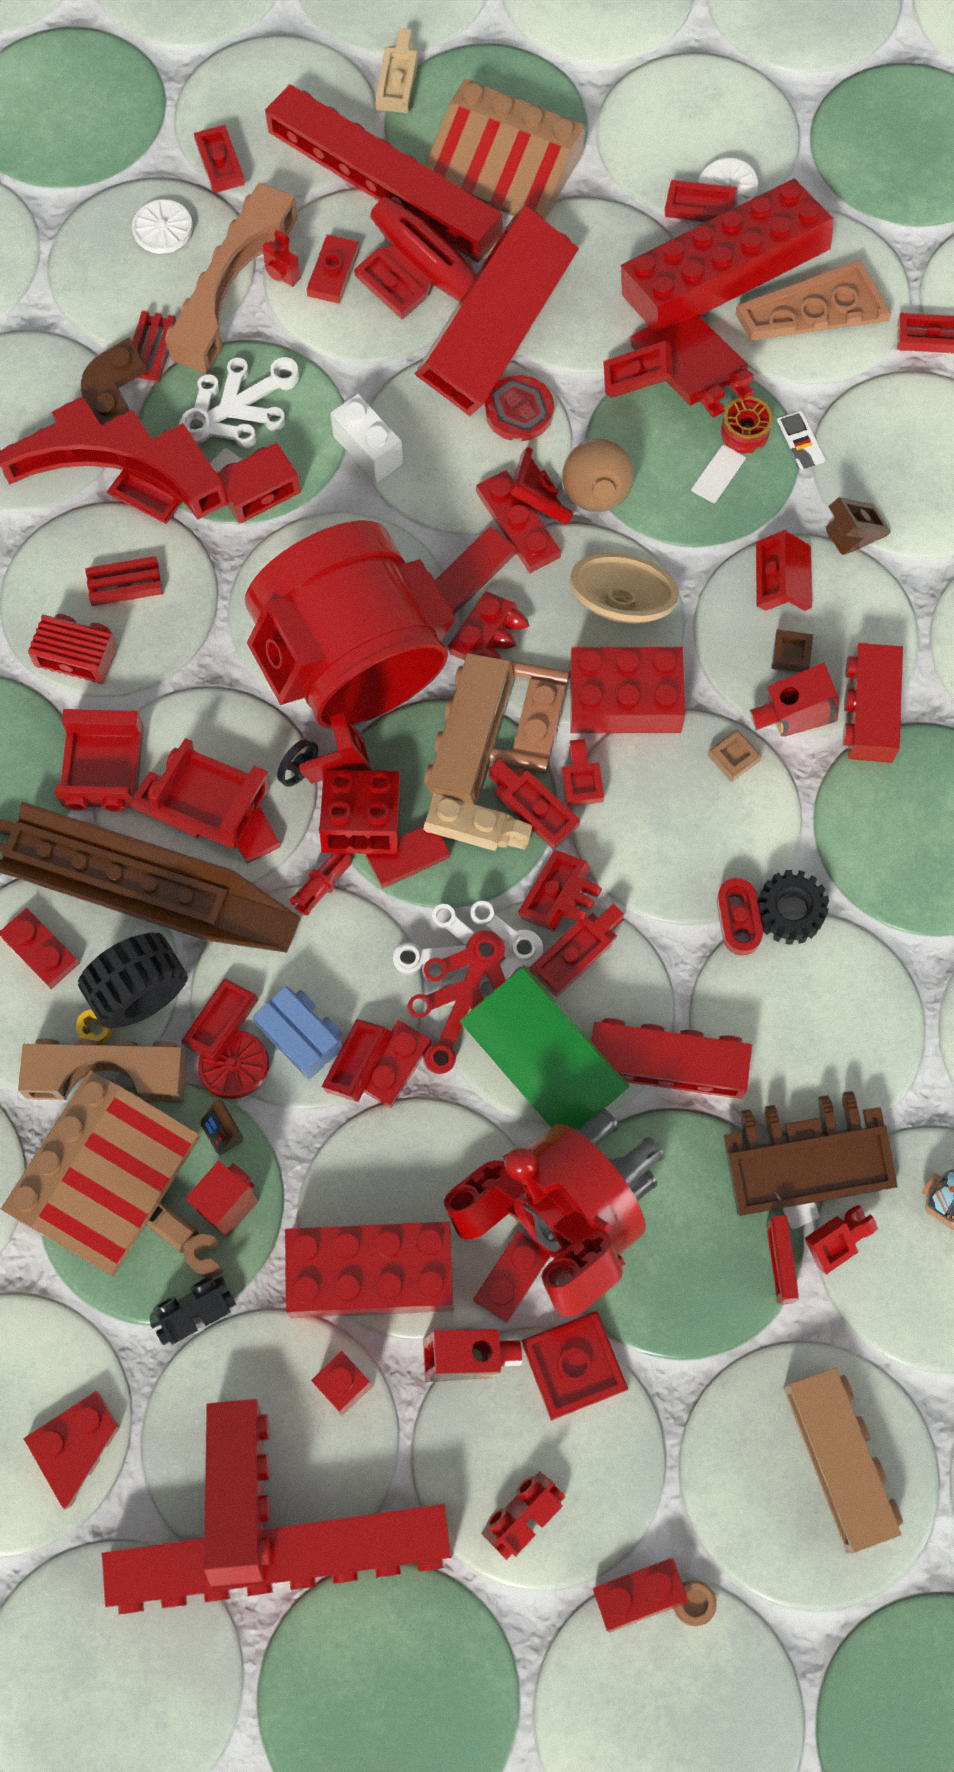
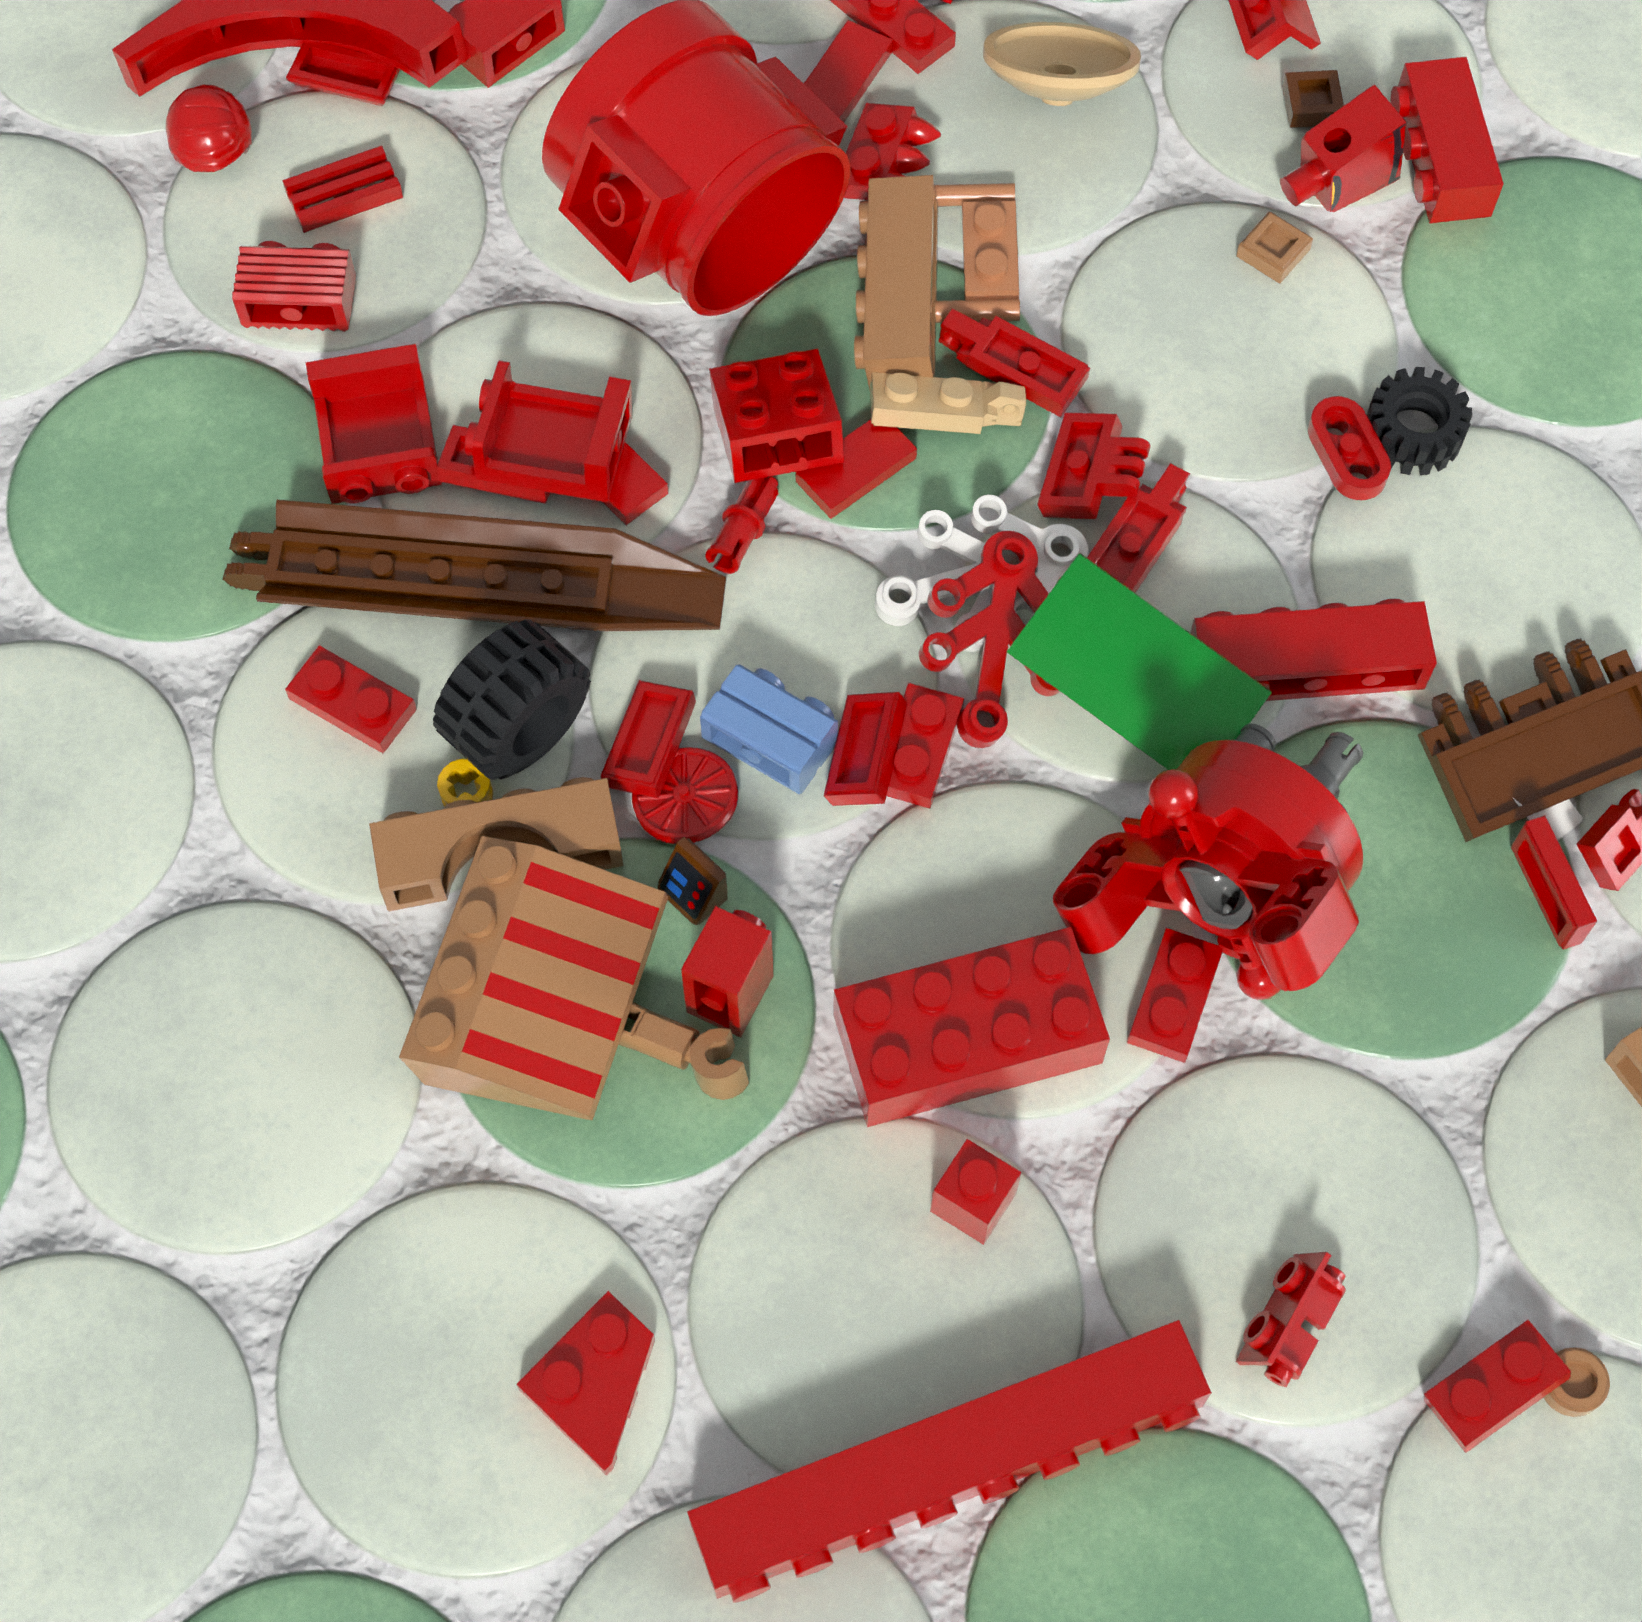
camera: 15 degrees left, 5 degrees down
black hinge [150,1276,237,1346] -> none
red brick [204,1399,271,1586] -> none
red piece [277,712,372,787] -> none
red torso [423,1329,522,1382] -> none
red tile [521,1311,628,1421] -> none
red plate [561,739,604,807] -> none
red brick [569,647,685,733] -> none
none -> red hair [165,84,252,172]

